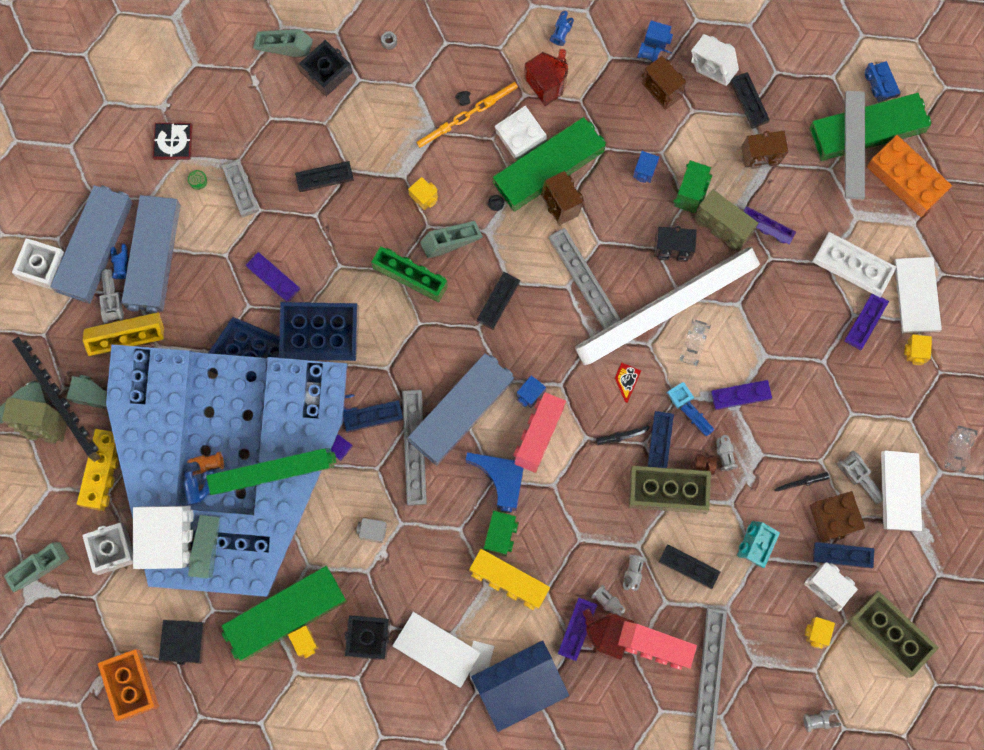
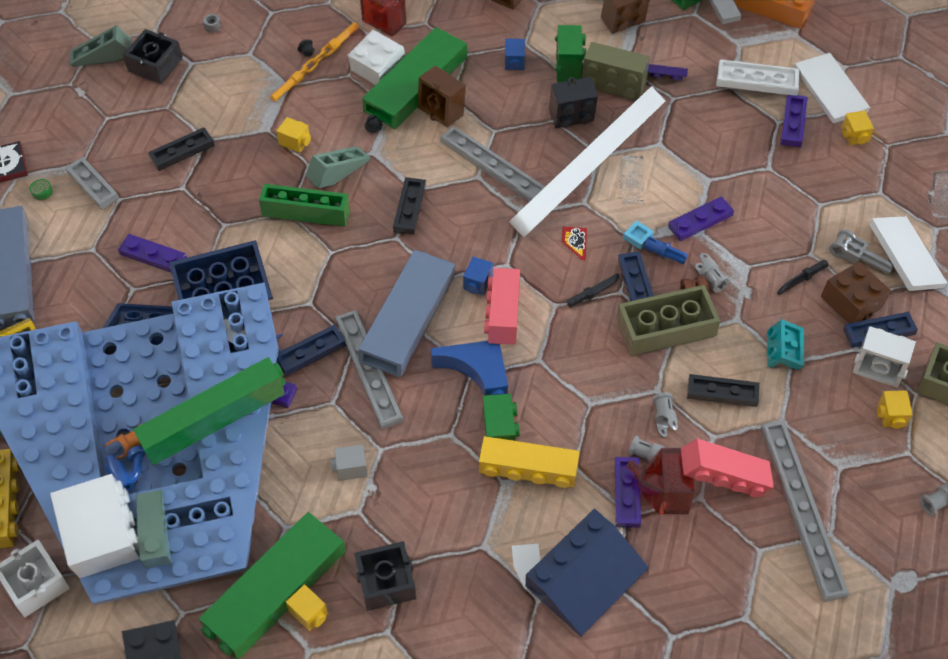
camera: 20 degrees left, 20 degrees down
white tile [393,612,481,688] -> none

